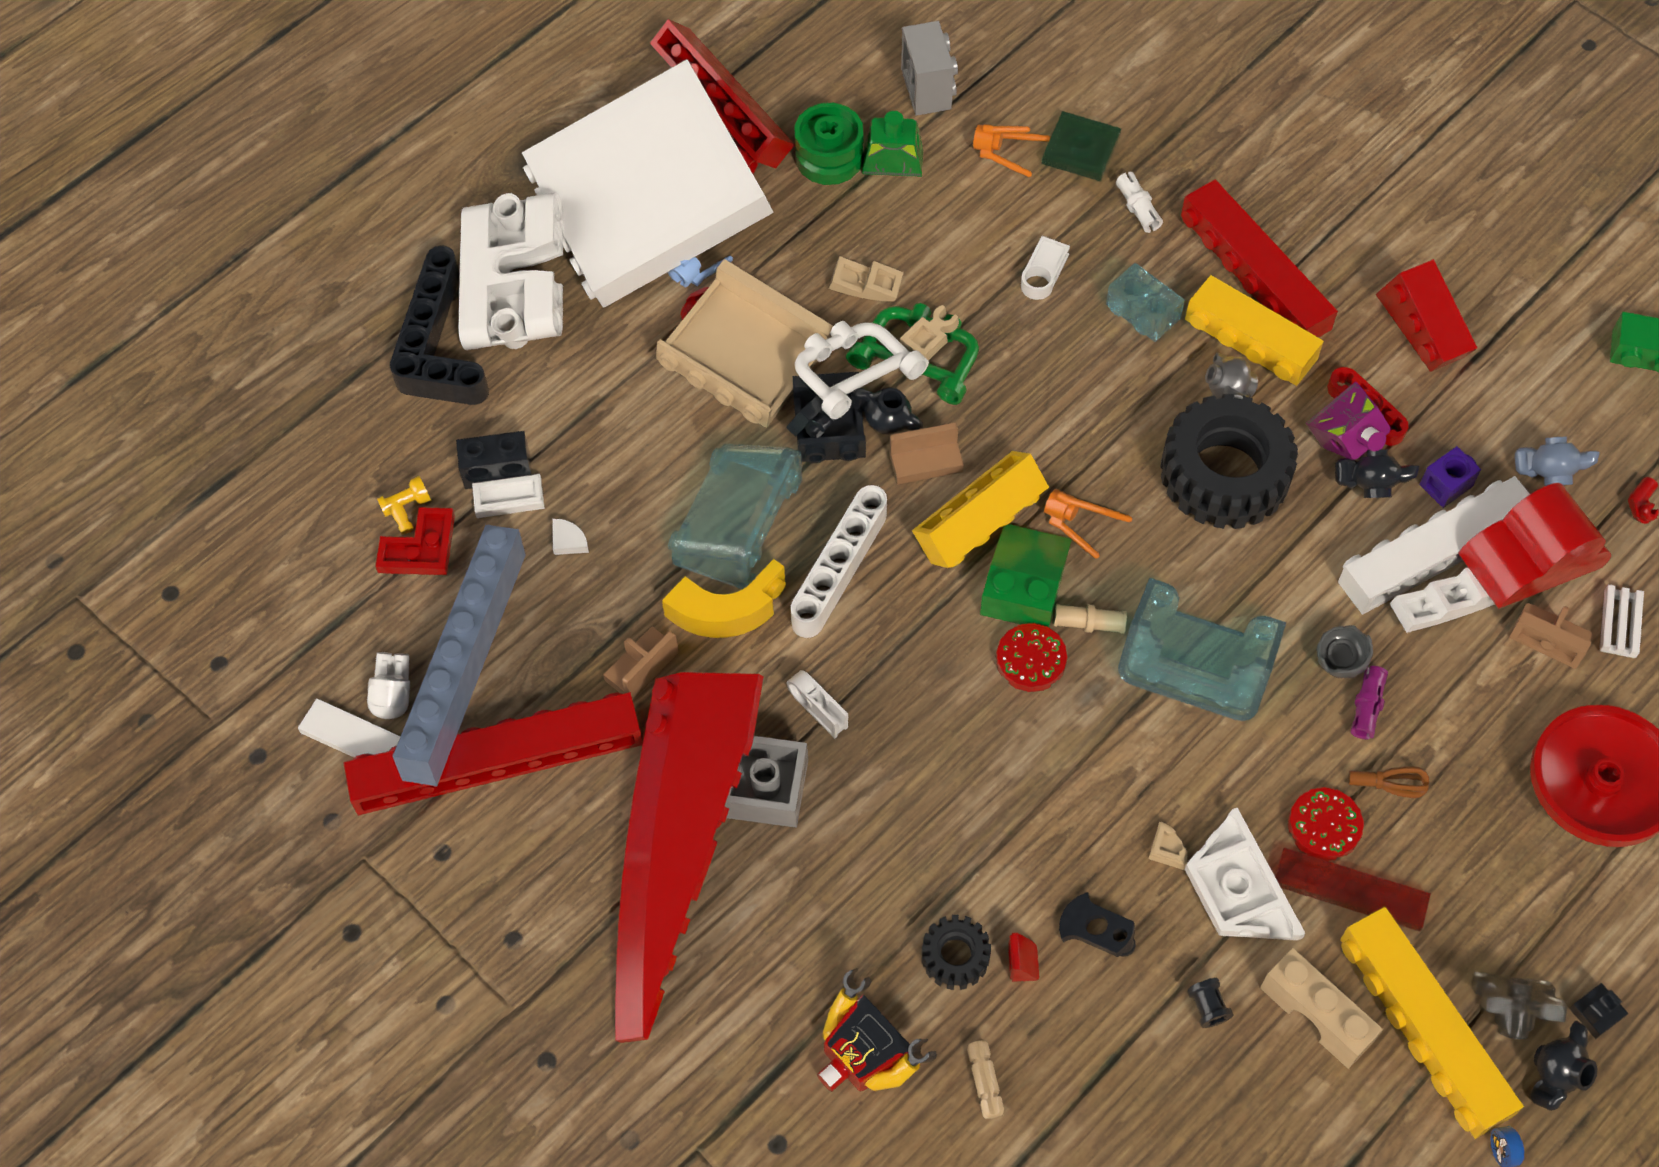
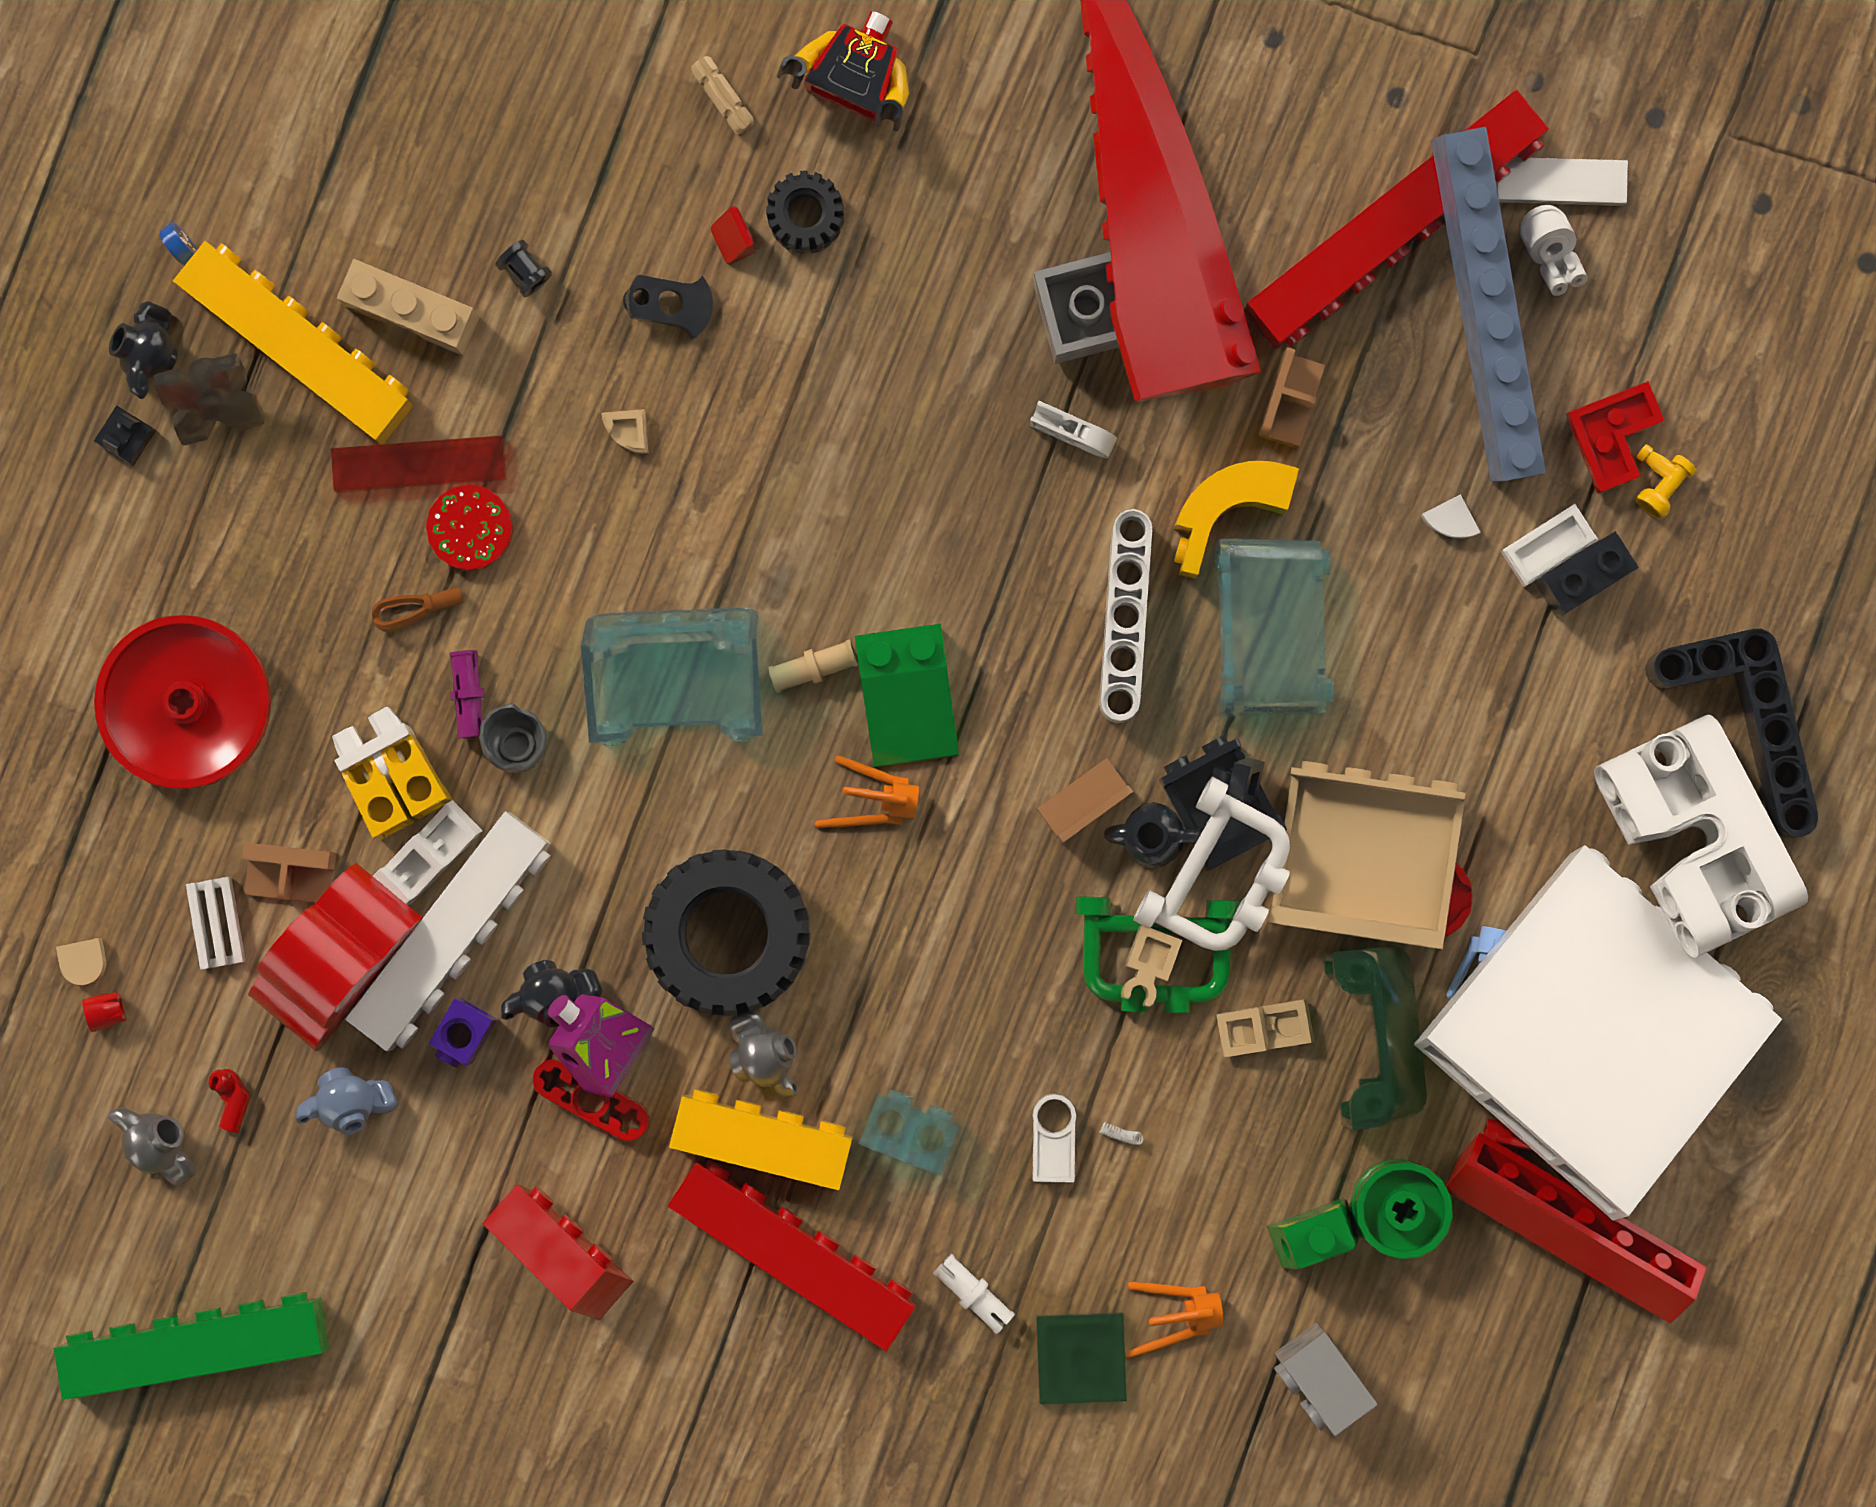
camera: 160 degrees right, 25 degrees up
yellow brick [912,451,1049,568] -> none
red tile [996,623,1068,692] -> none
white wing [1185,808,1305,940] -> none
none -> yellow hips [332,707,453,841]
none -> white leg [1099,1122,1143,1145]
none -> clear green windscreen [1321,945,1427,1130]

